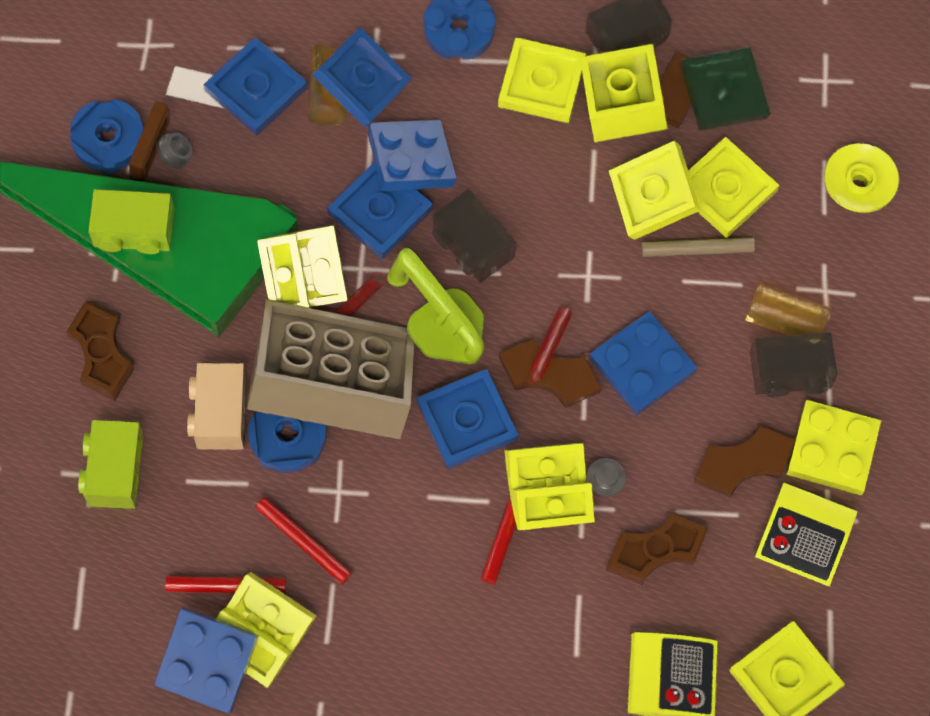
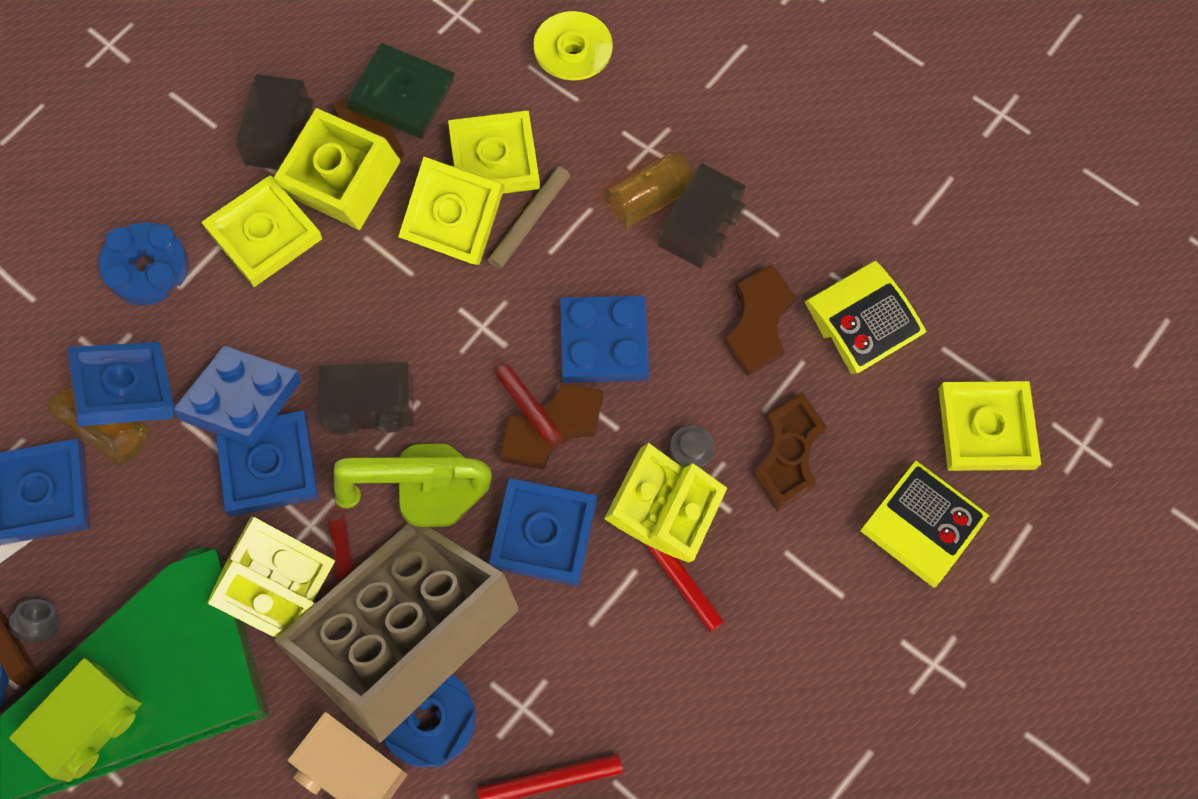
camera: 55 degrees left, 0 degrees up
neon yellow plate [786,400,881,496] -> none

